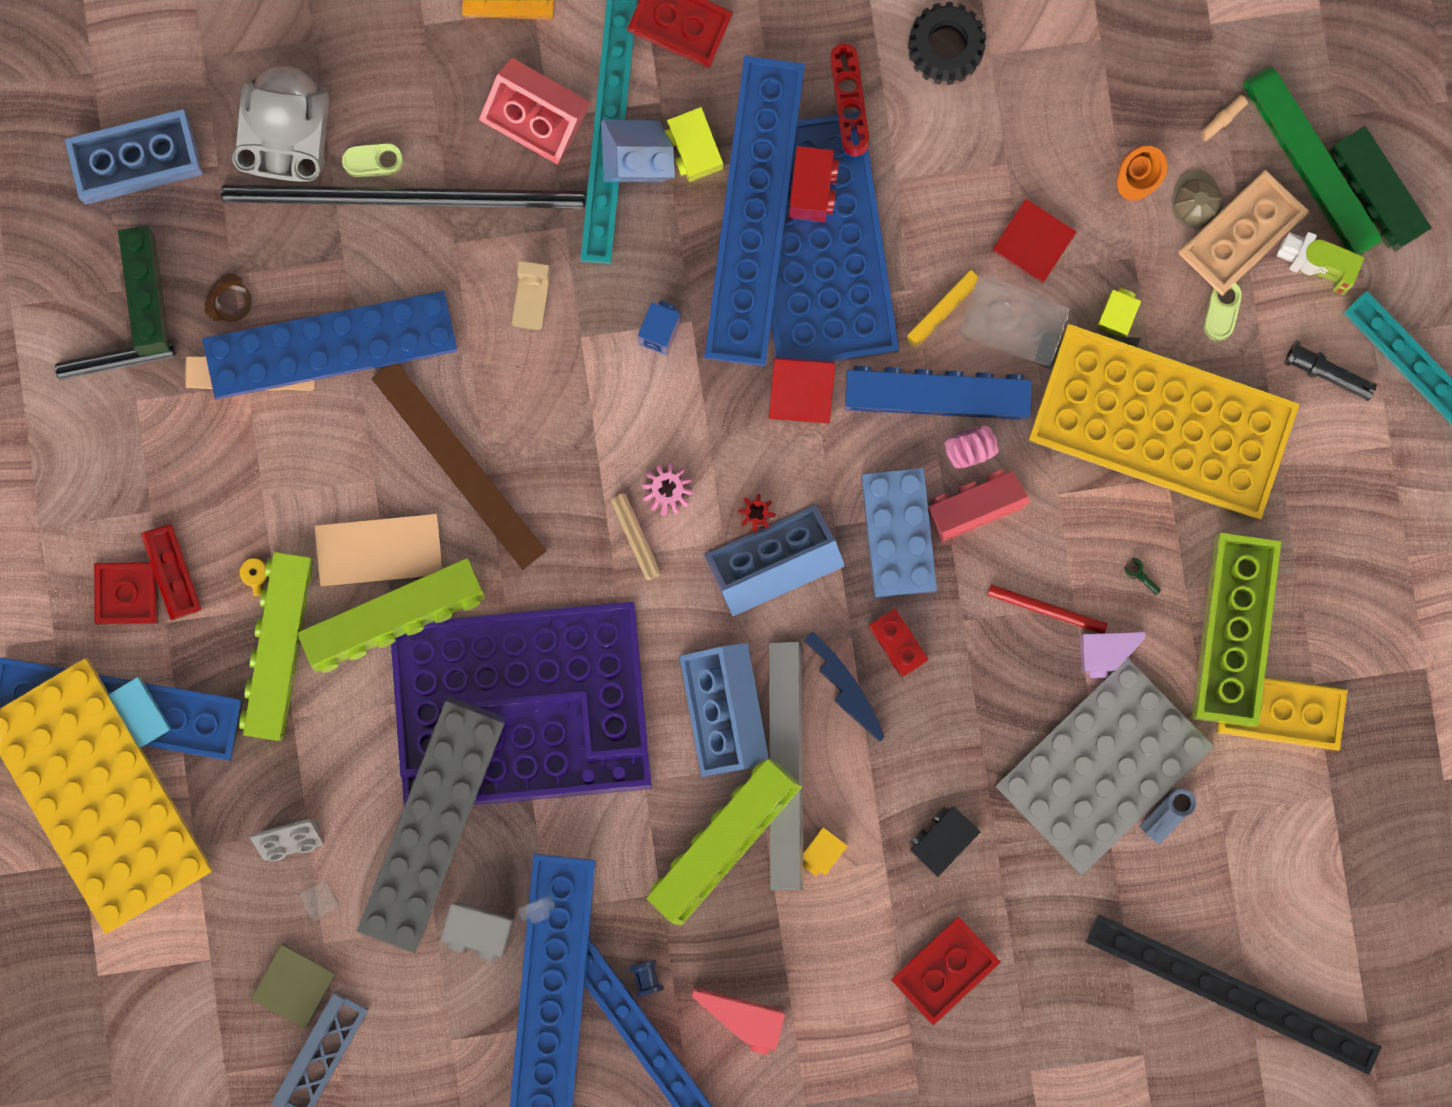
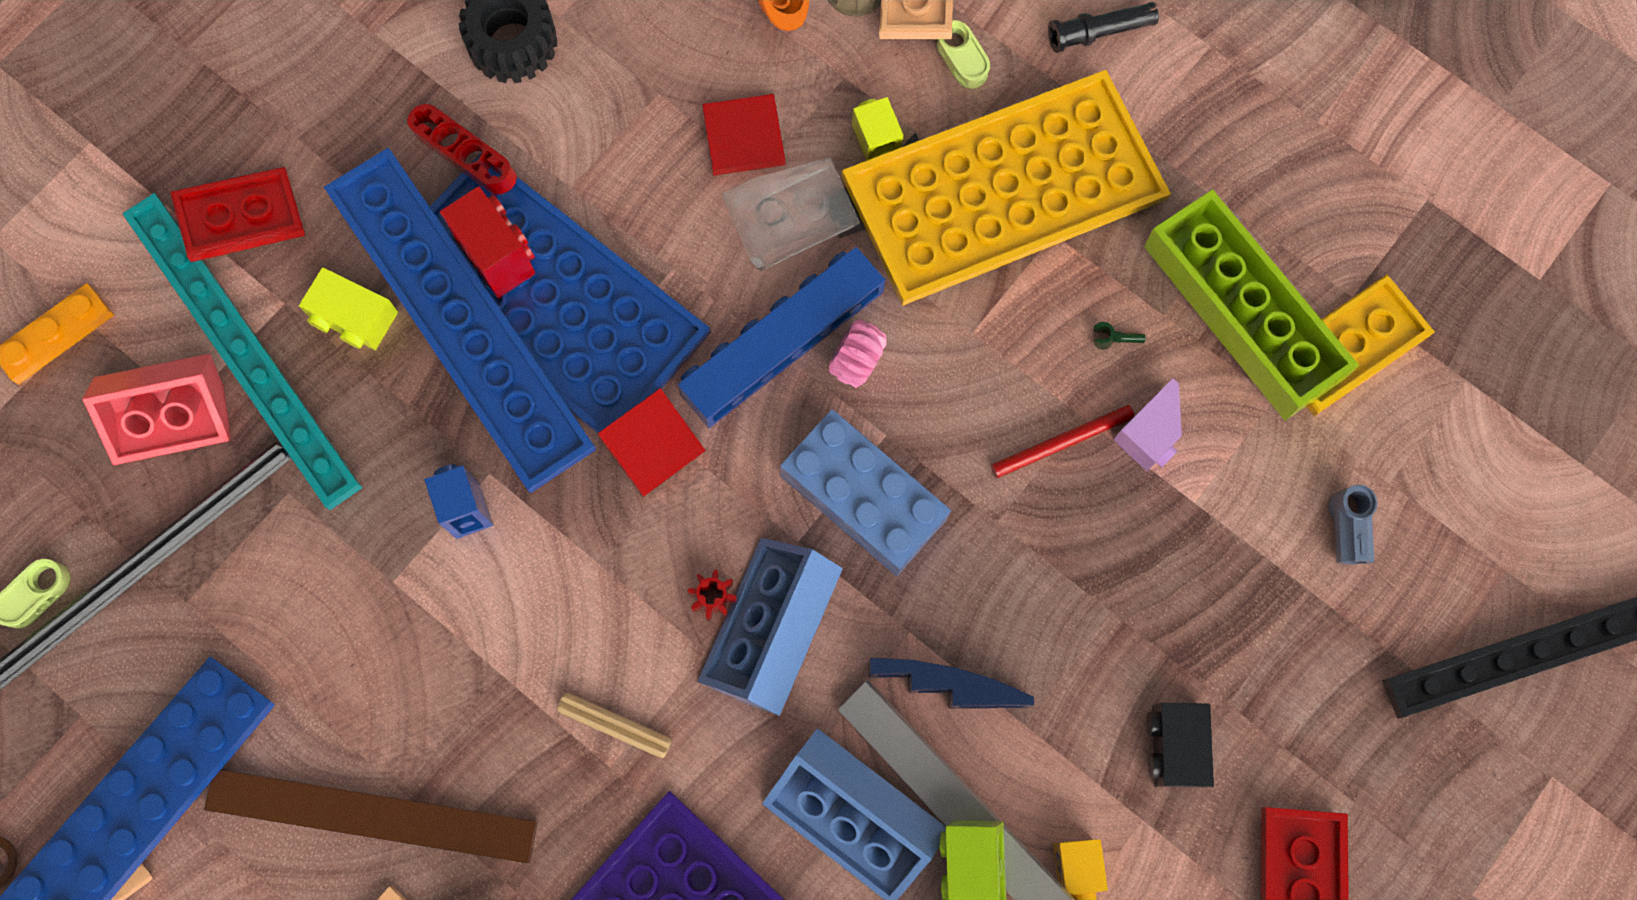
camera: 45 degrees left, 10 degrees down
tan bracket [512,261,551,331] -> none
medium blue slope [601,120,675,182] -> none
bright pink gear [642,463,694,516] -> none
red brick [868,608,929,678] -> none
yellow tile [907,270,979,348] -> none
coral slope [928,469,1031,543] -> none
light grey plate [995,658,1214,876] -> none

